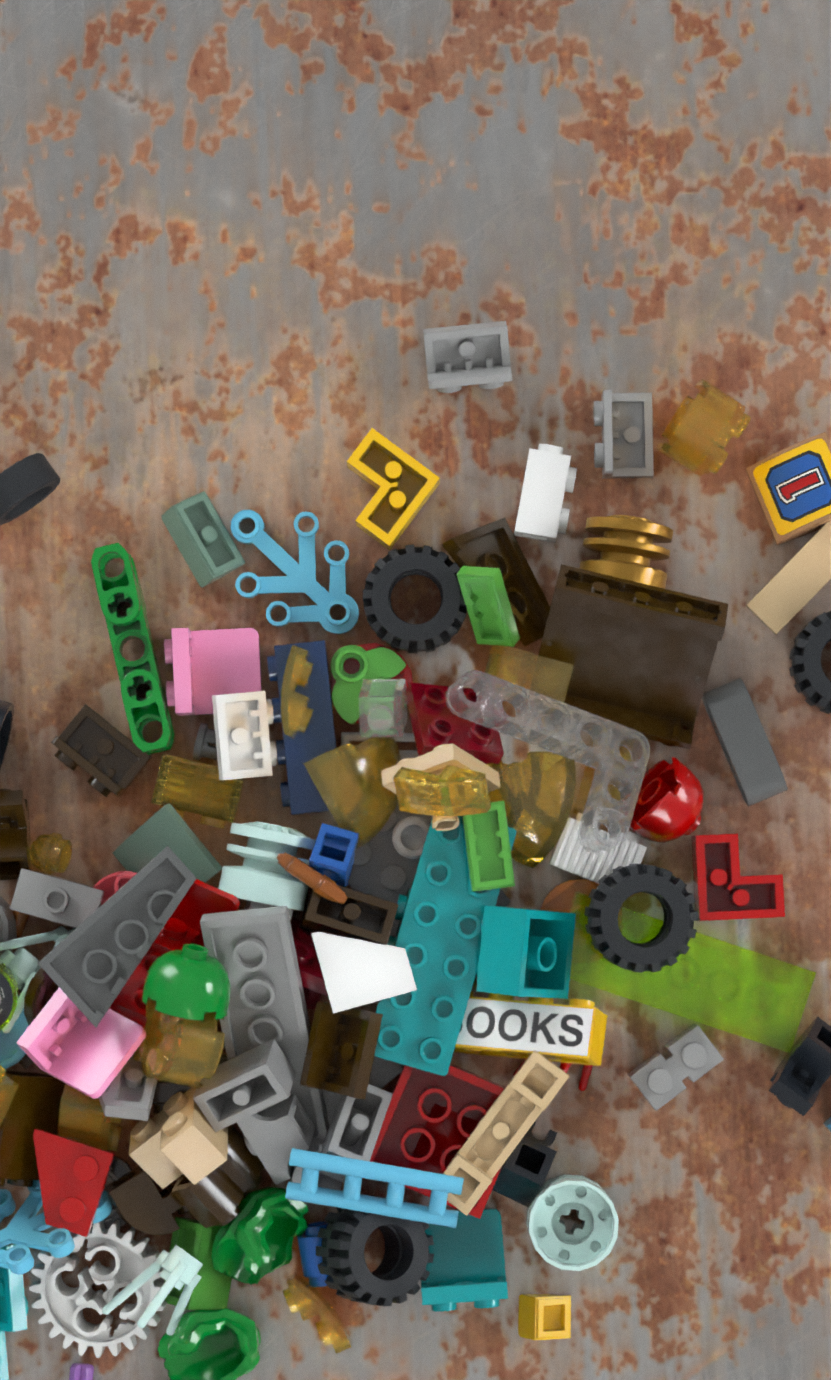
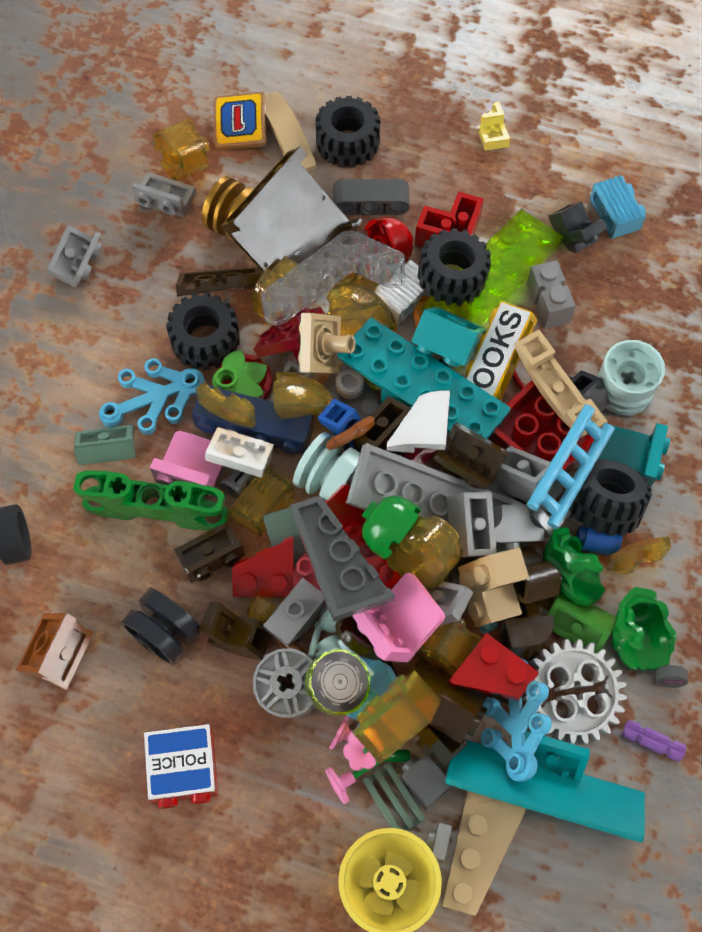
camera: 70 degrees left, 20 degrees down
light aqua plant [102,1245,203,1336] -> none
yellow brick [347,428,440,551] -> none
clear brick [358,679,408,737] -> none
clear yellow slope [393,765,491,816] -> none
bright green plate [456,566,520,647] -> none
bright green plate [461,801,515,892] -> none
white brick [514,444,577,543] -> none
yellow slope [518,1294,571,1340] -> none
none -> red wing [232,537,294,597]

